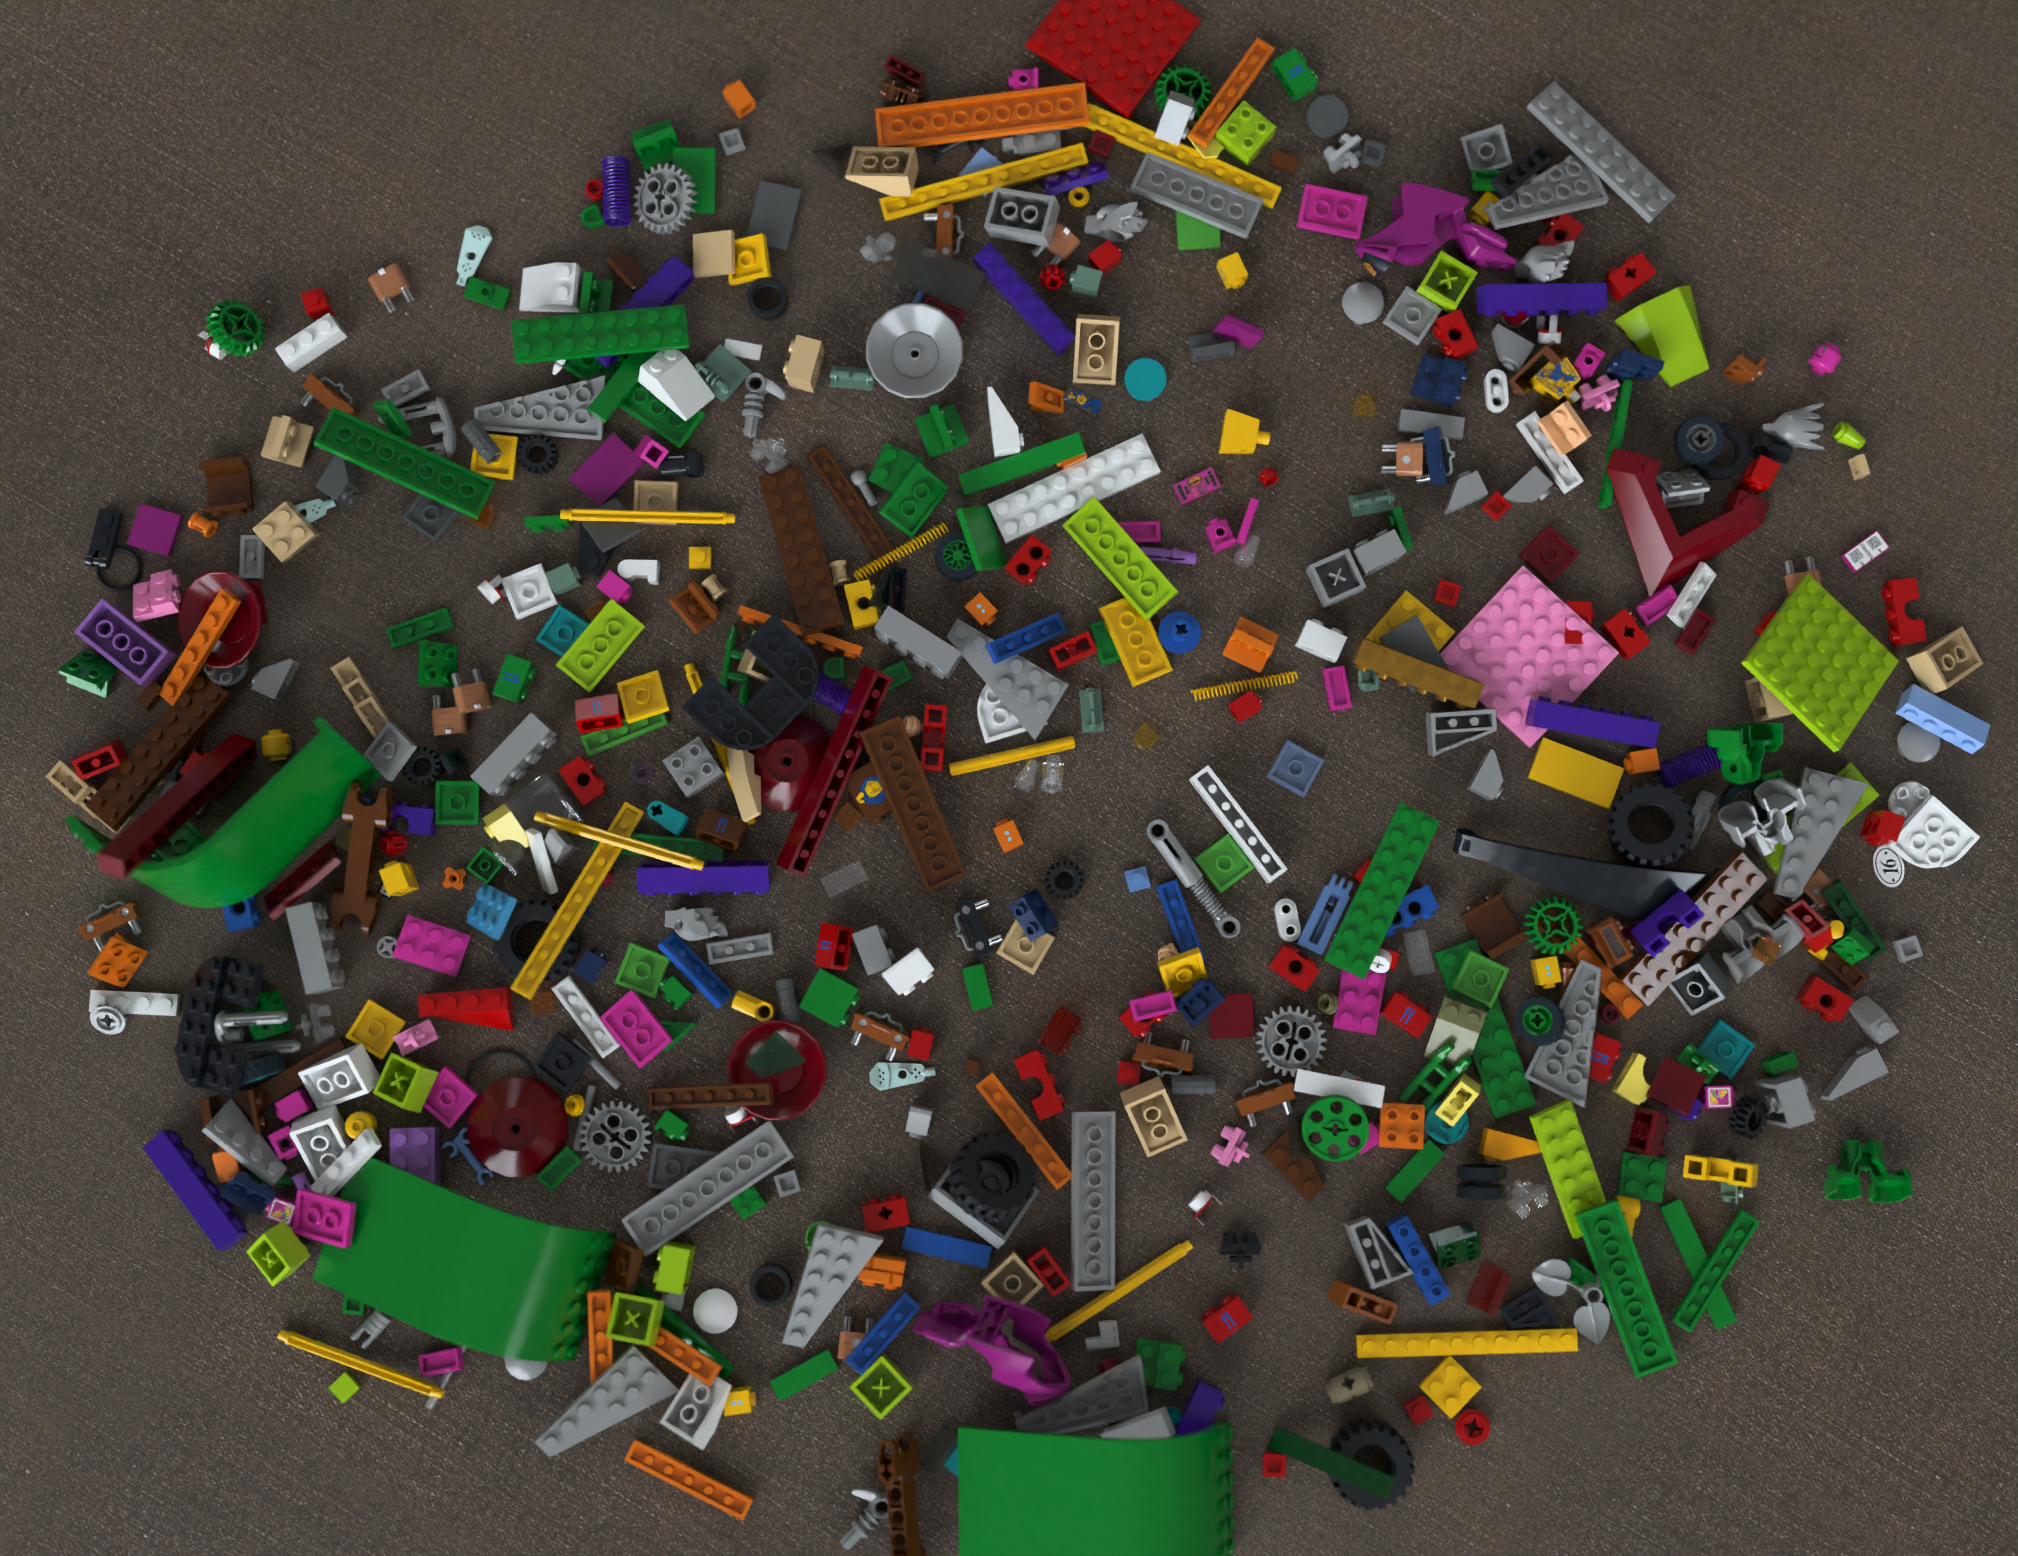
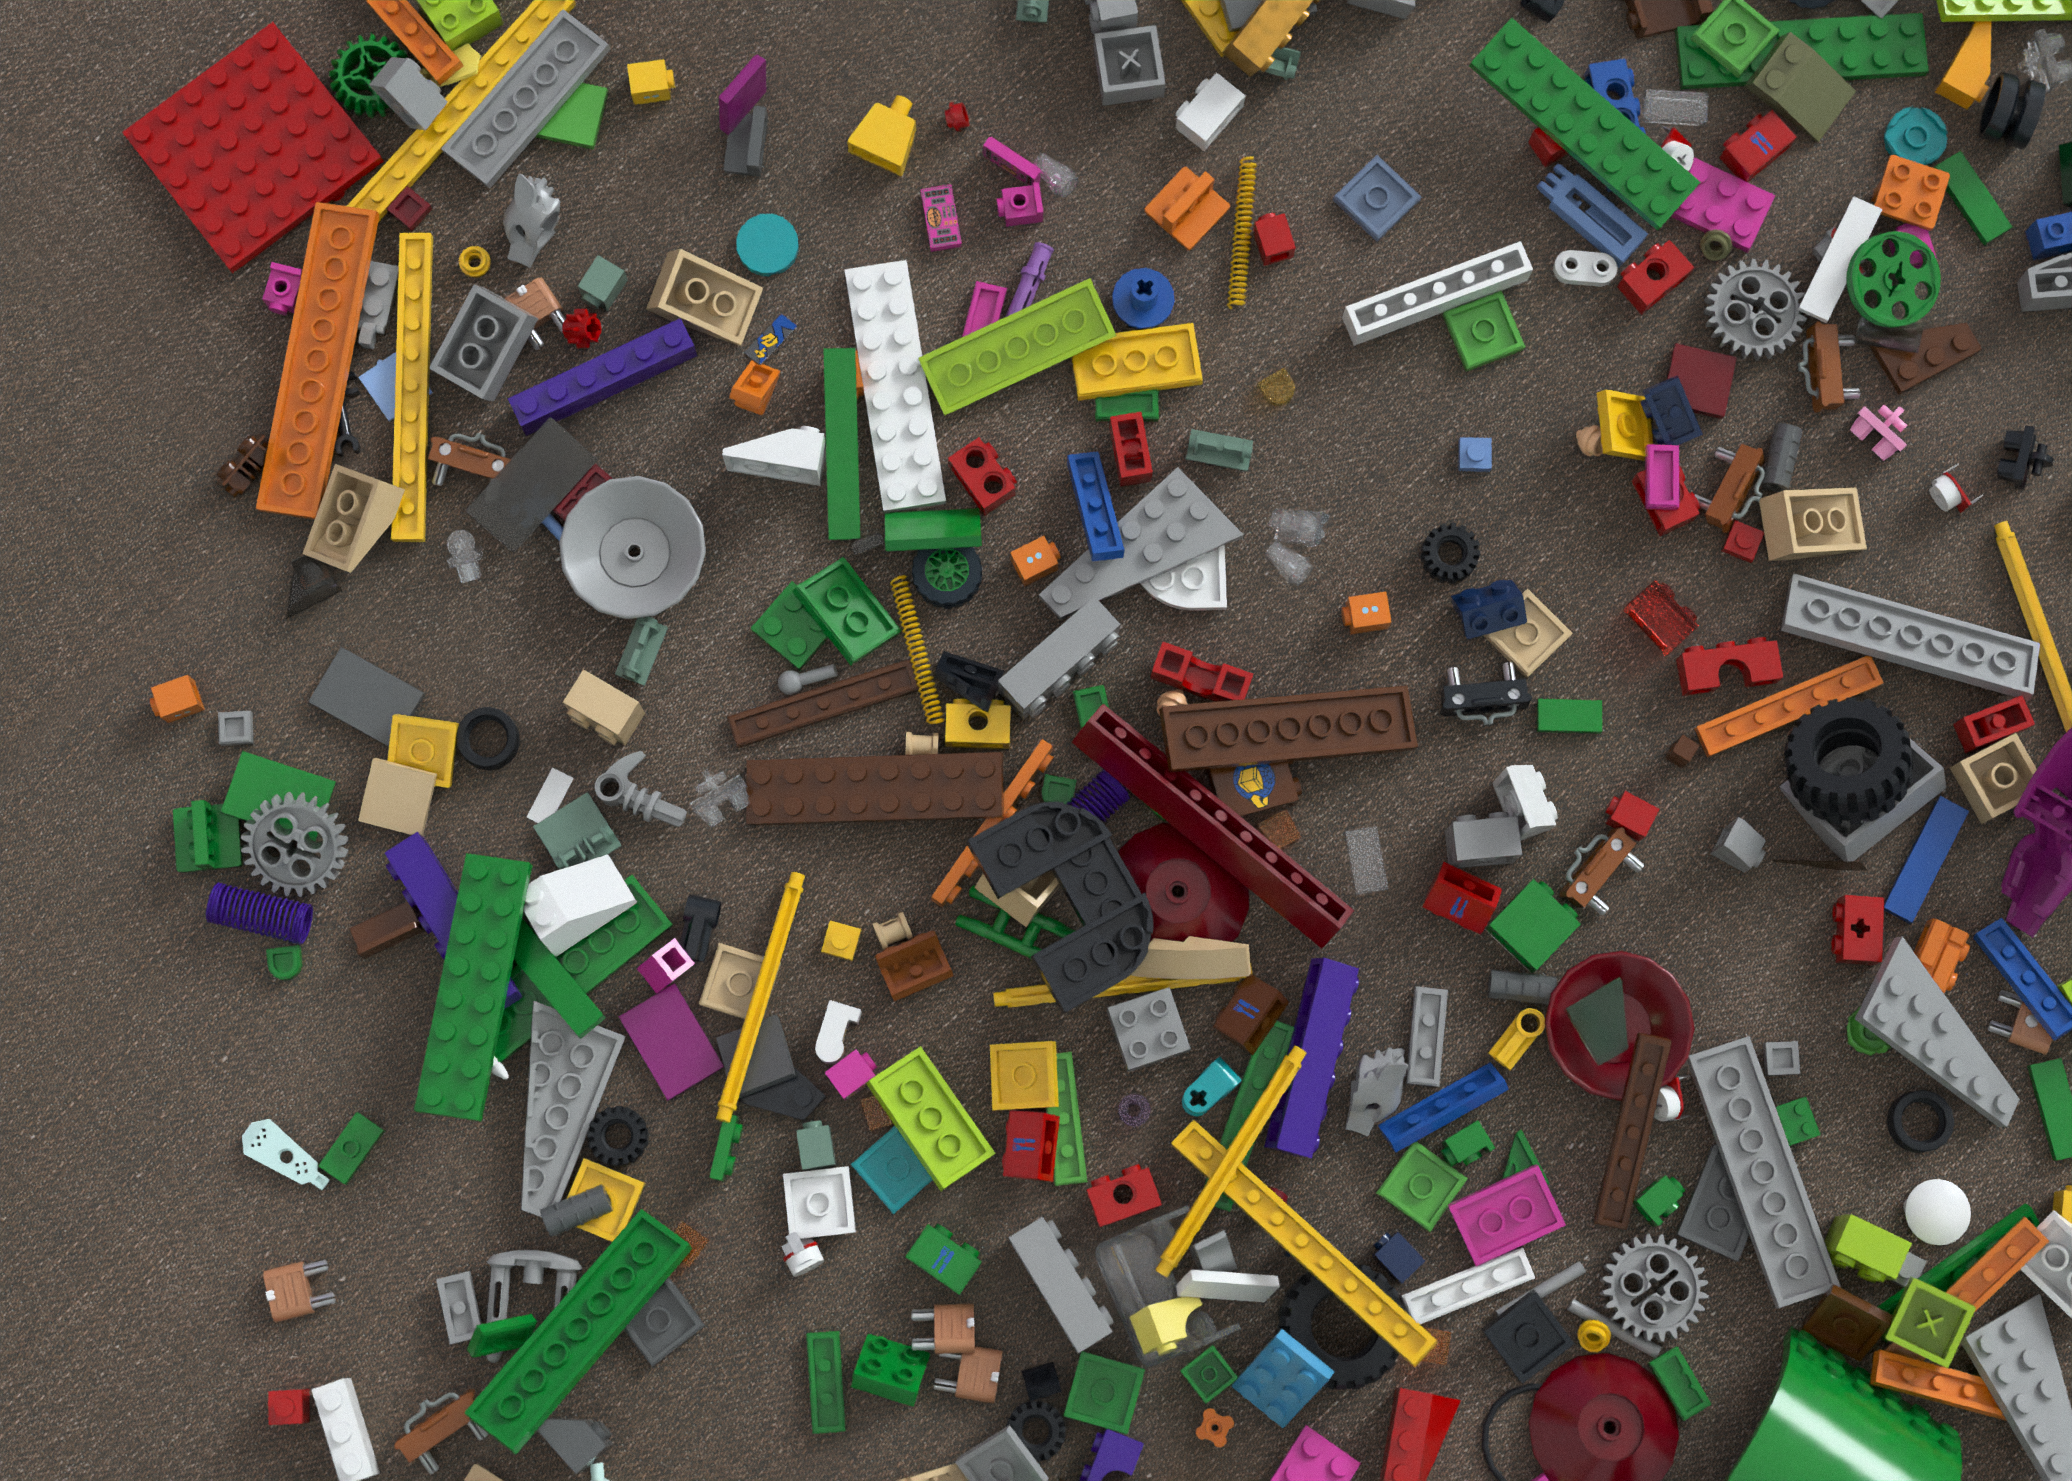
camera: 75 degrees left, 5 degrees down
white slope [519,262,585,312] -> none
green bracket [566,271,614,315] -> none
red plate [585,179,606,200] -> none
light aqua piece [869,1062,936,1091] -> none
dark red piece [884,55,925,89] -> none
green bracket [915,404,969,458] -> none
yellow axle [949,736,1075,776] -> none
dark purple plate [1042,162,1108,196] -> none
red brick [1088,239,1122,276] -> none
light grey piece [1146,819,1240,938] -> none
blue tile [1156,879,1206,962] -> none
dark pink tile [1322,665,1352,712] -> none
green piece [1398,1042,1472,1113] -> none
light yellow arch [1435,1073,1481,1127] -> none

